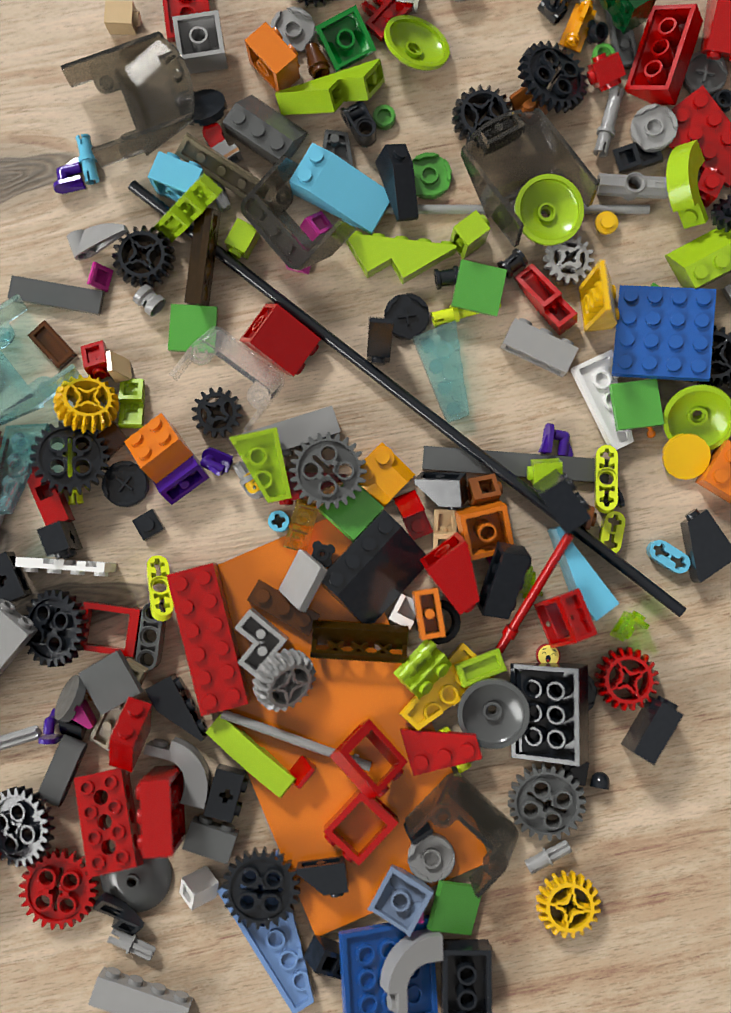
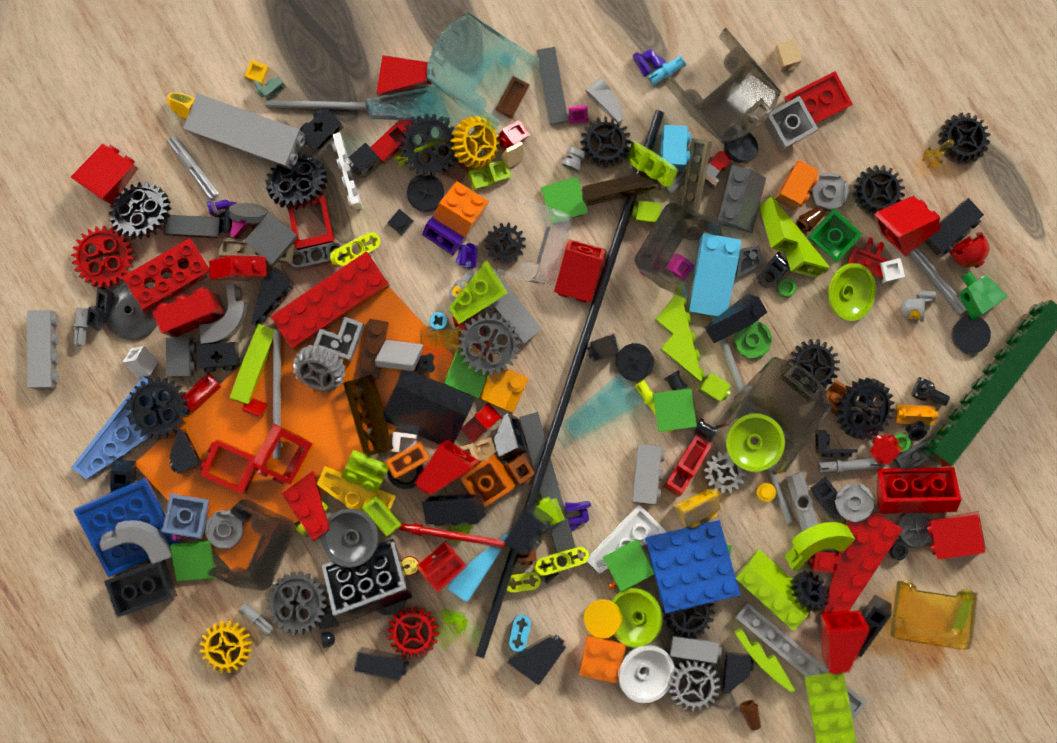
camera: 70 degrees right, 0 degrees up
none -> red tile [183,372,221,412]
none -> black bracket [815,430,858,457]

